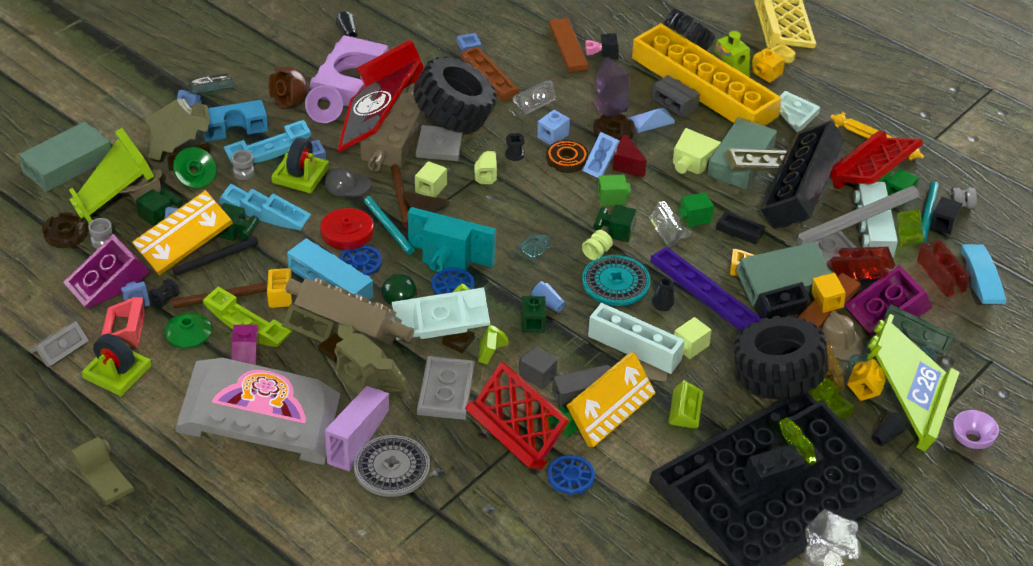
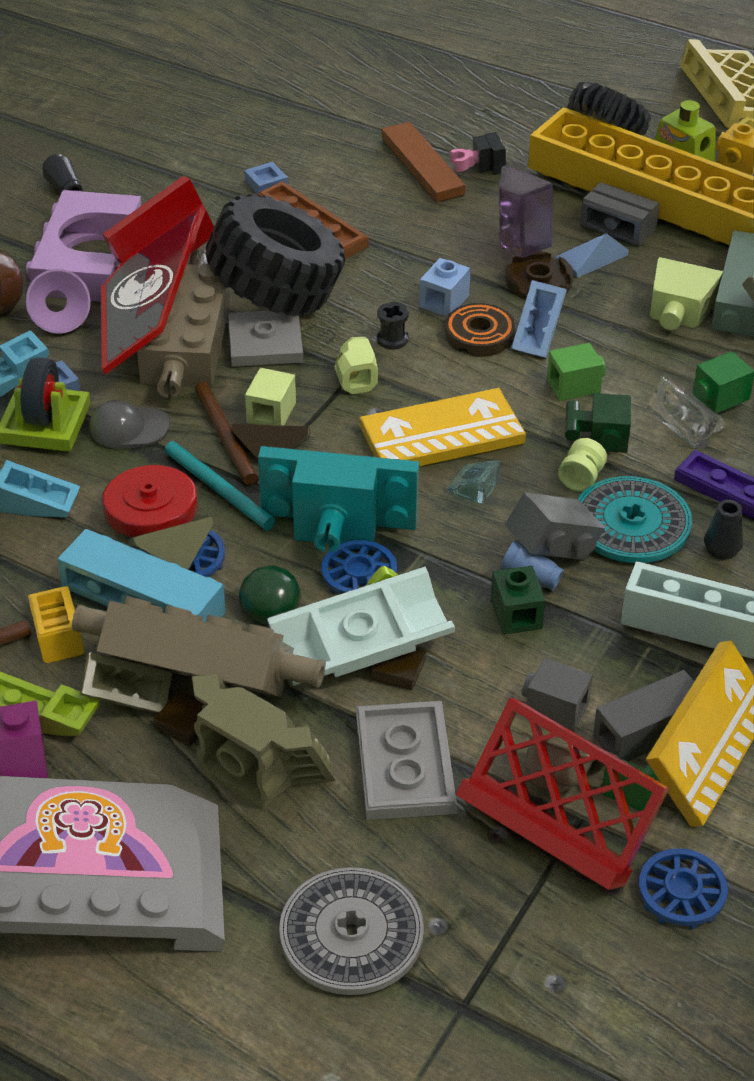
camera: 10 degrees left, 0 degrees up
lavender slope [325,386,389,472] -> none
lime tile [478,325,509,365] -> none
clear tile [513,80,556,115] -> none
dark red slope [613,135,647,177] -> none
none -> olive slope [128,516,214,570]
none -> yellow tile [360,388,526,466]
none -> dark grey brick [505,492,605,560]

